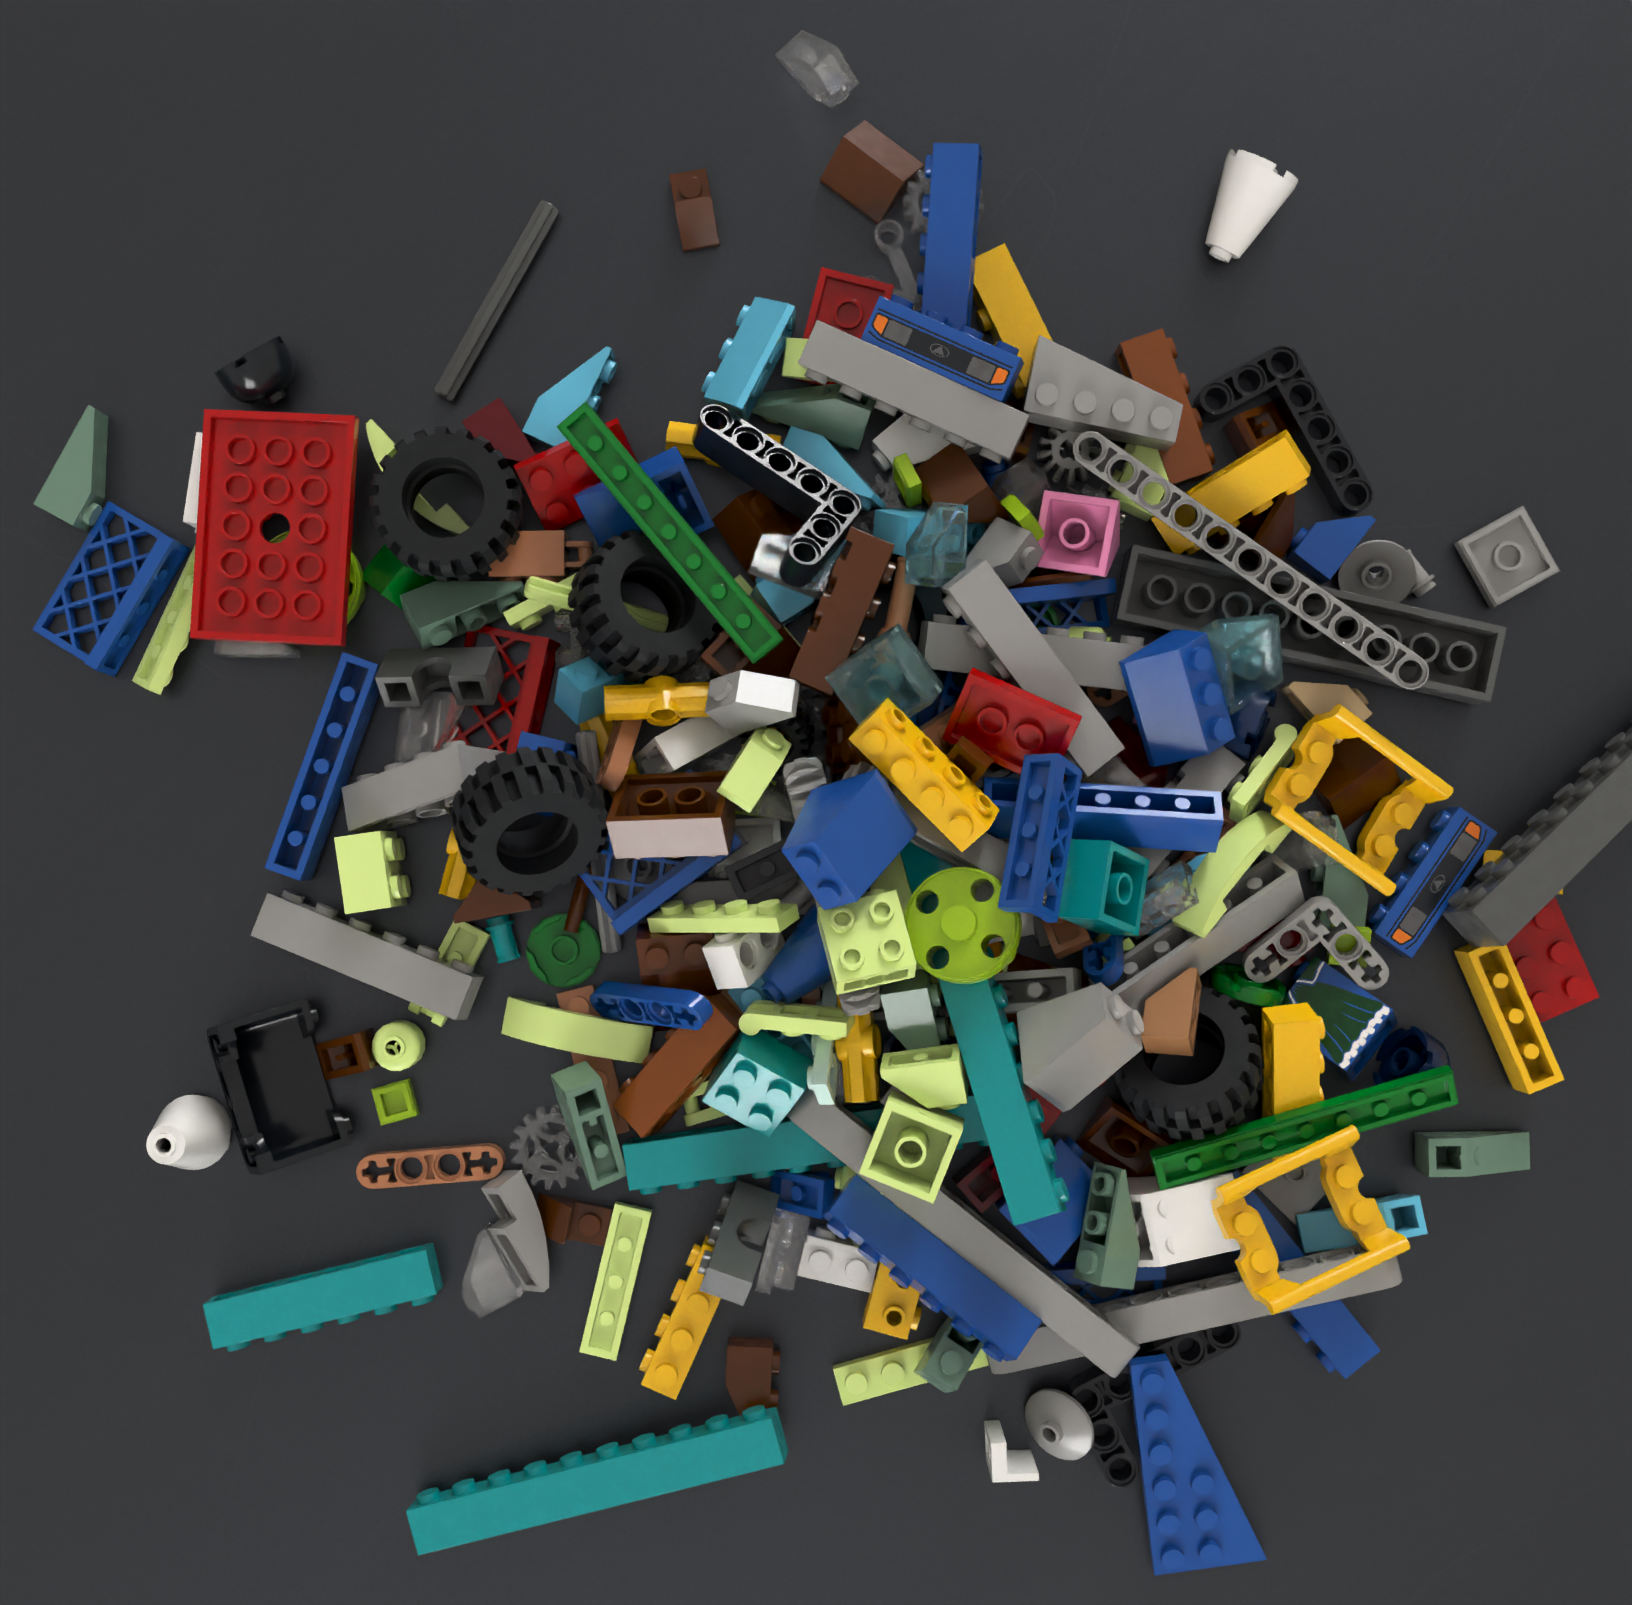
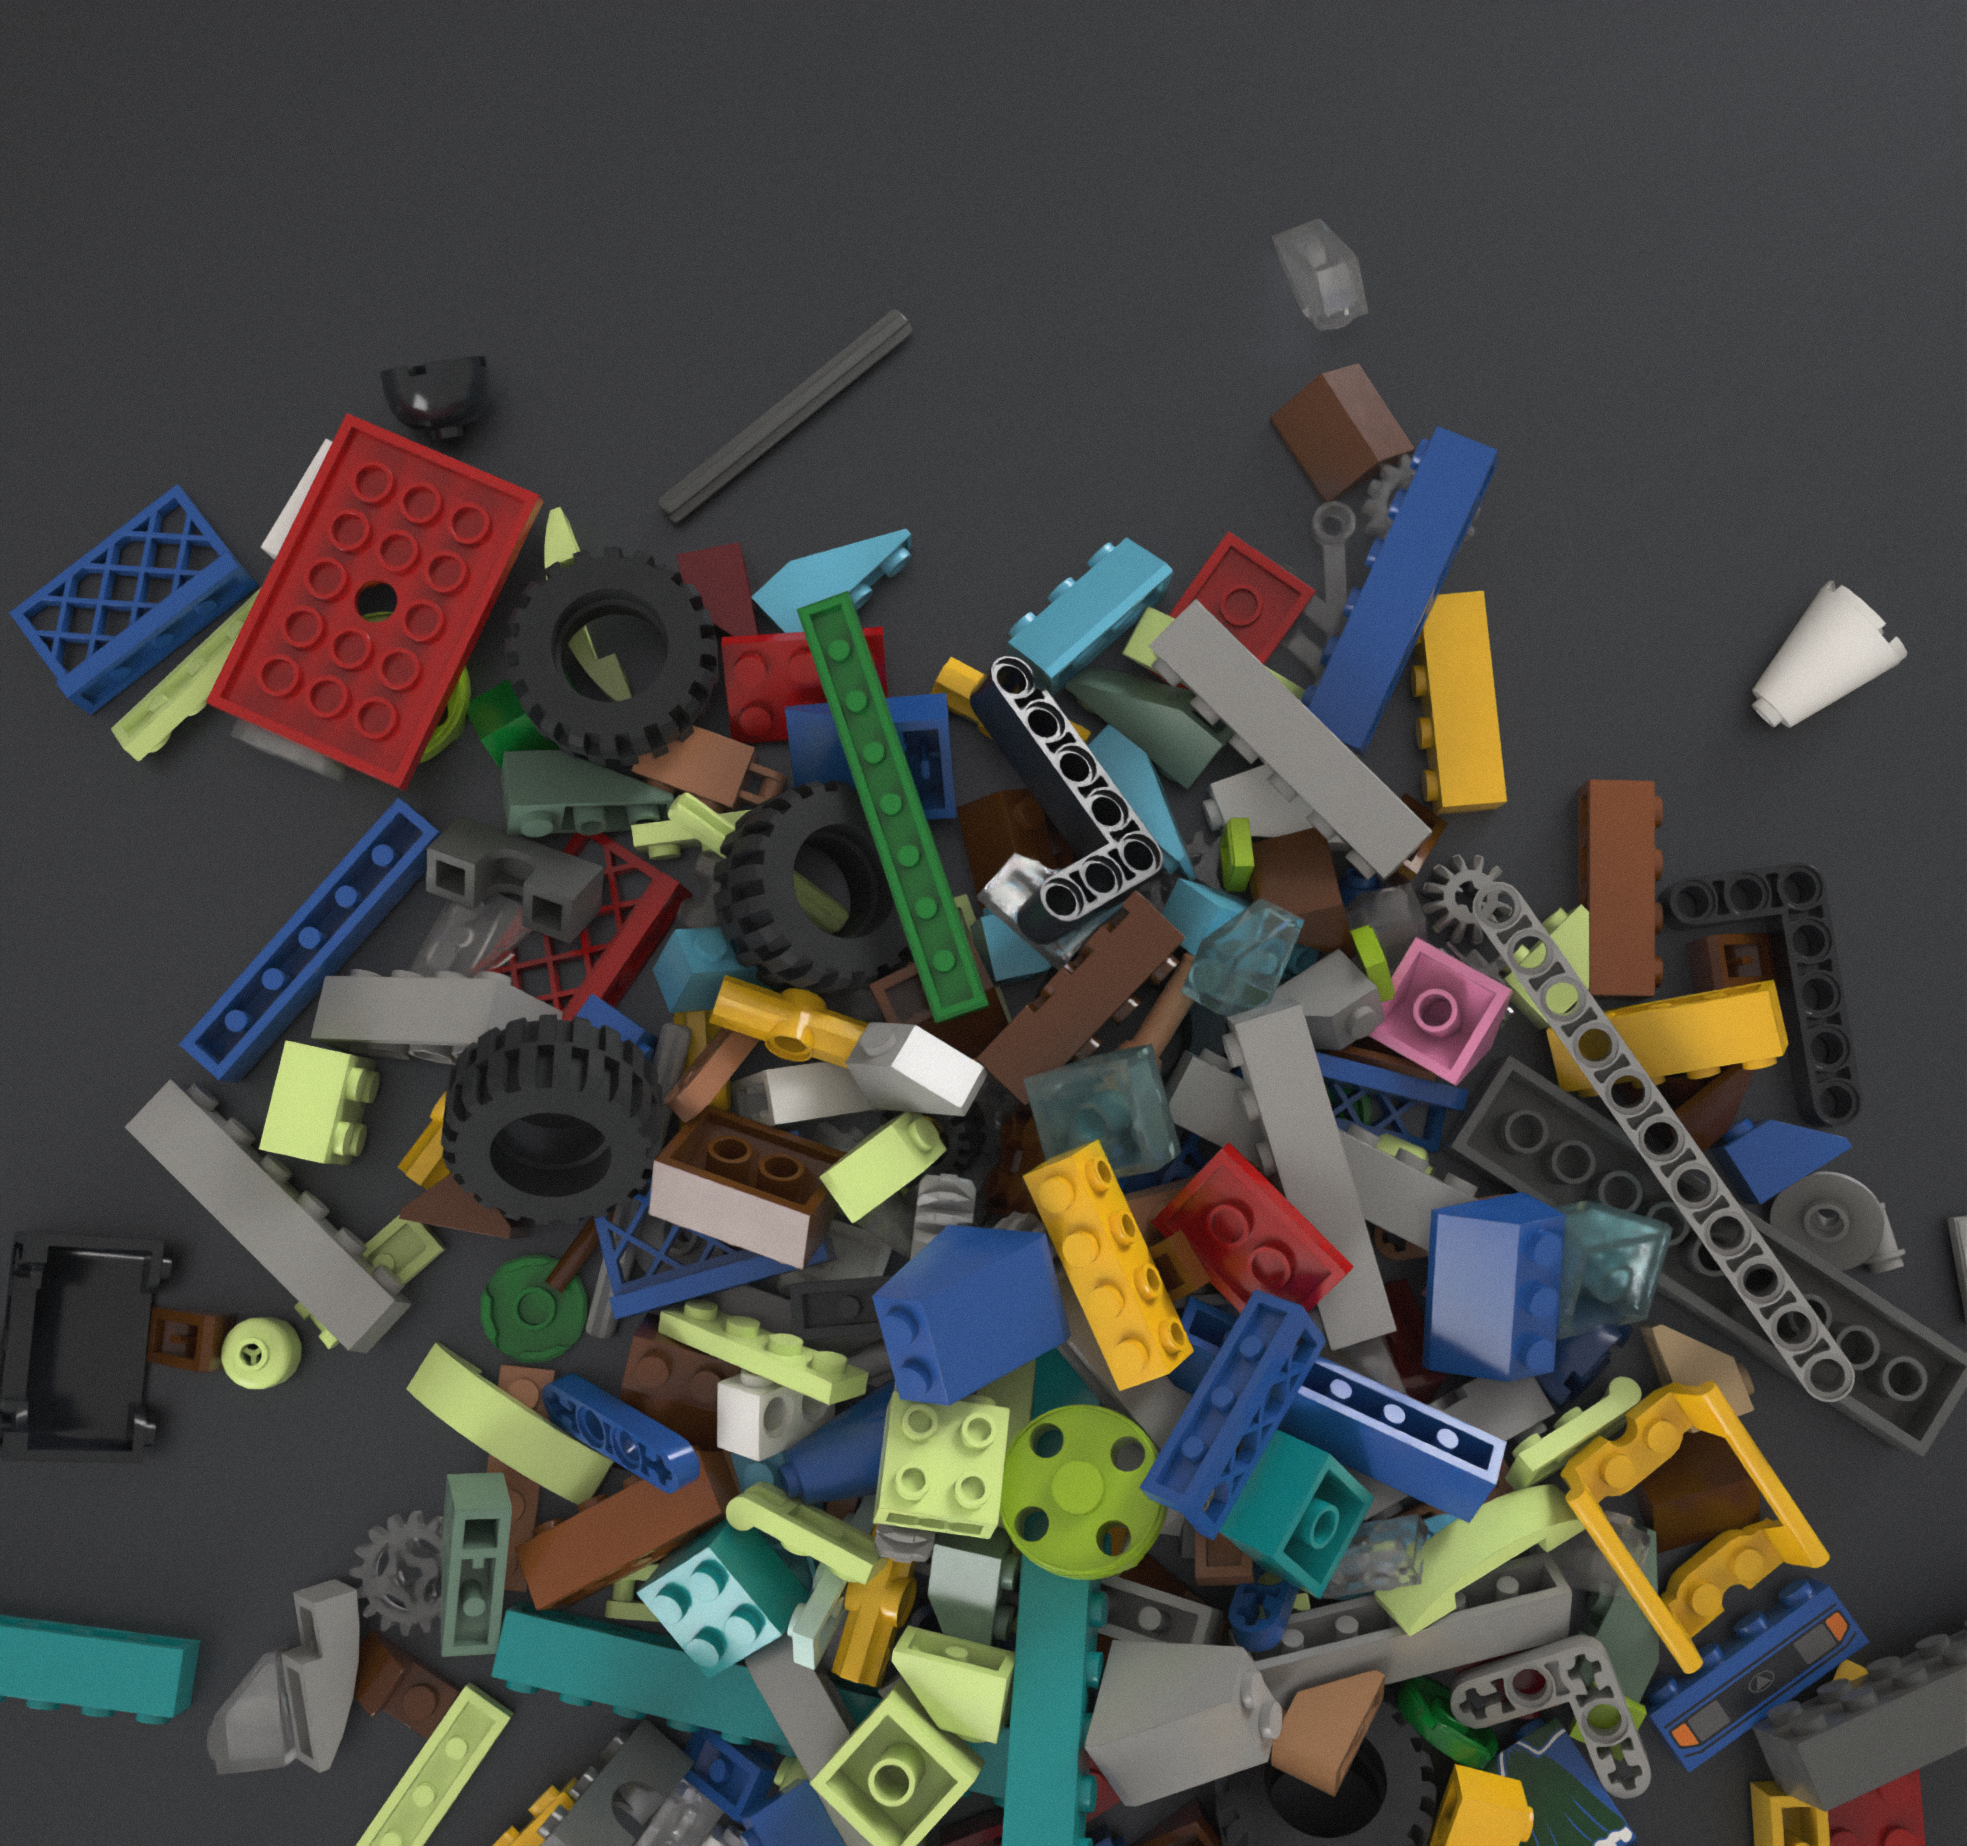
camera: 20 degrees right, 5 degrees down
sand green slope [33,405,108,532] -> none
nougat beam [356,1143,506,1189] -> none
lime tile [371,1078,420,1126] -> none
teal pin [485,914,521,963] -> none
reddish brown slope [669,168,720,252] -> none
brick [861,294,1024,404] -> none
light grey wedge [1021,335,1183,452] -> none

